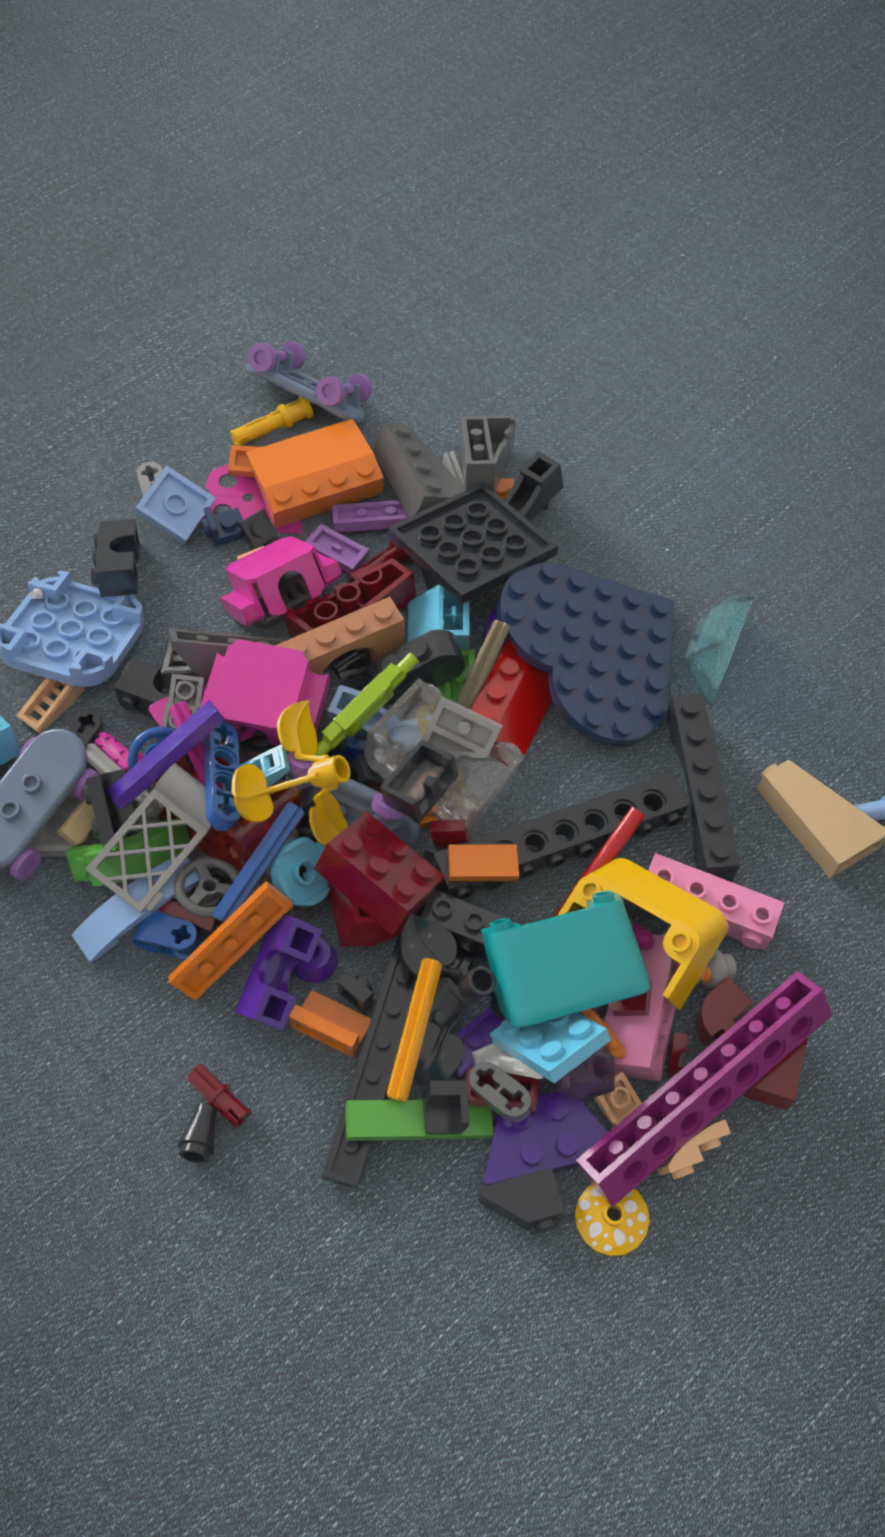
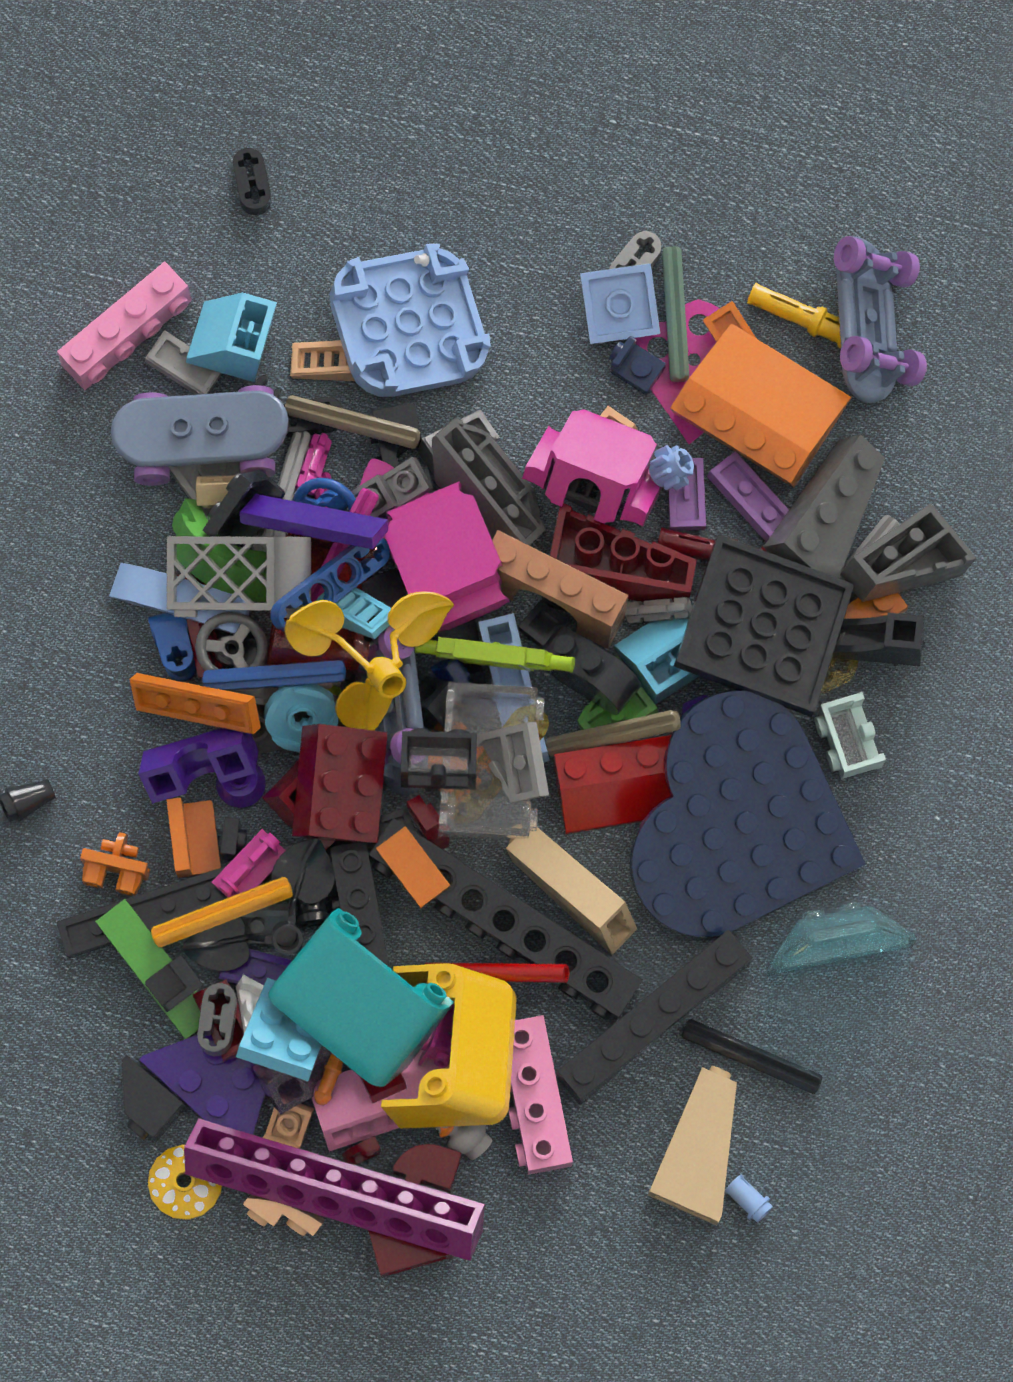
camera: 55 degrees right, 15 degrees up
black arch [91,519,140,598] -> none
dark red axle [187,1064,251,1129] -> none
black plate [237,509,279,550] -> none
none -> orange hips [80,832,151,896]
none -> dark pink hinge [211,829,286,898]
none -> dark tan axle [285,395,420,449]
none -> tan slope [506,822,637,955]
none -> light grey axle [625,597,693,623]
none -> light blue gear [649,445,694,490]
none -> sand green axle [662,246,689,382]
none -> black axle [682,1019,822,1094]
none -> light aqua window [814,692,886,779]

